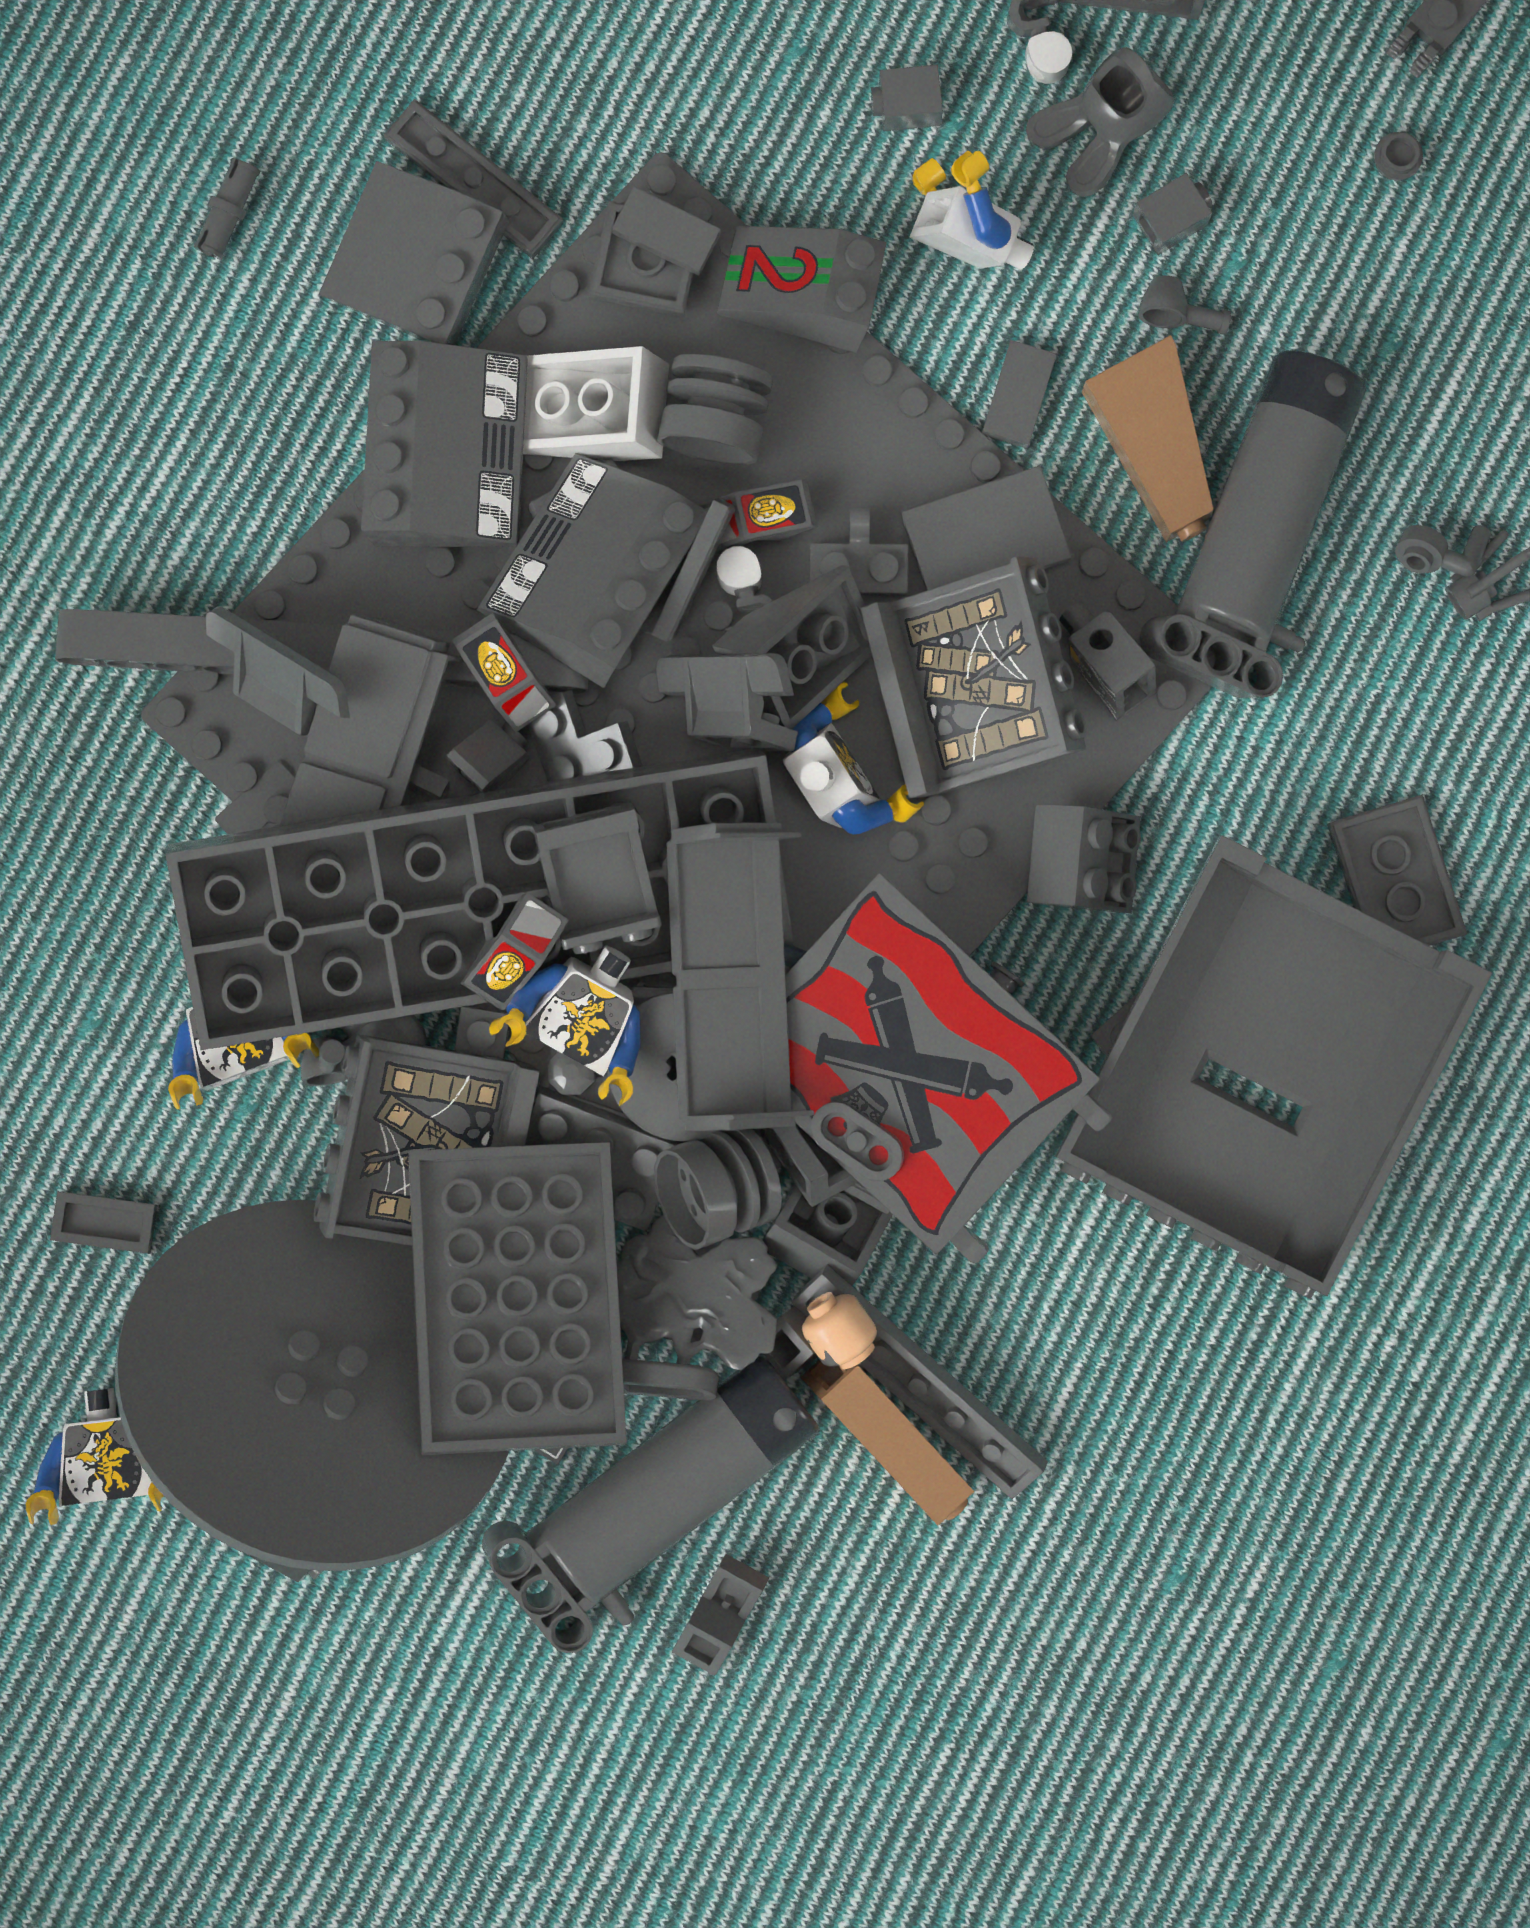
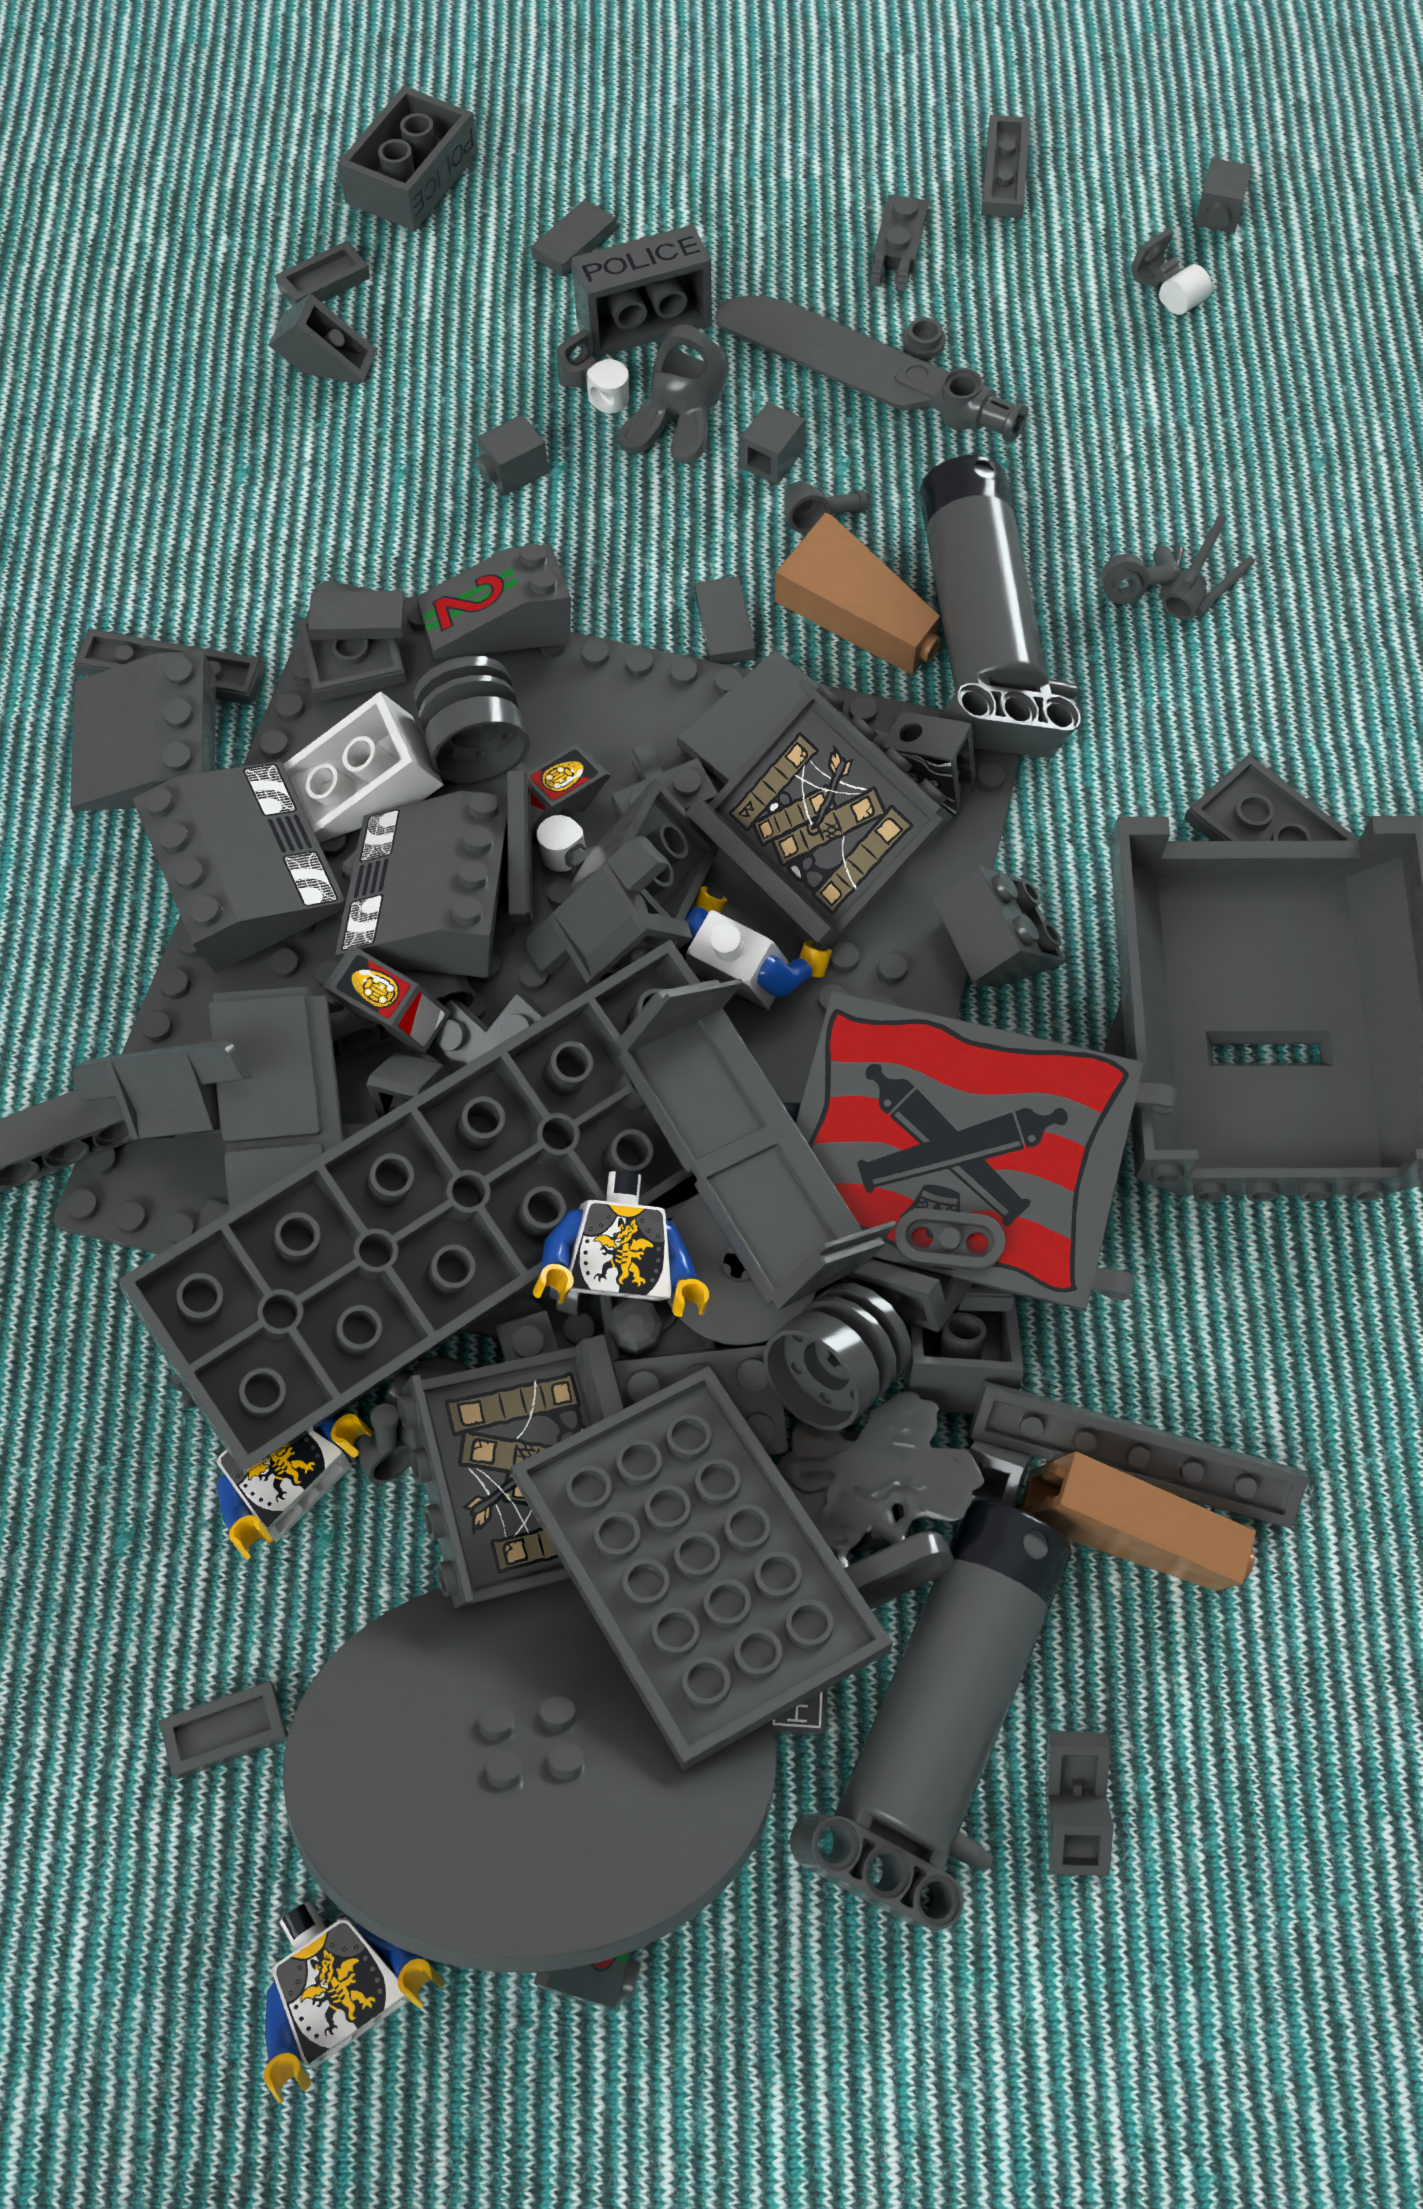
camera: 25 degrees left, 20 degrees down
slope [461,892,569,1011] -> none
dark grey panel [532,802,662,954] -> none
light nougat head [802,1292,877,1369] -> none
torso [910,151,1034,270] -> none
none -> dark grey piece [716,296,1028,442]

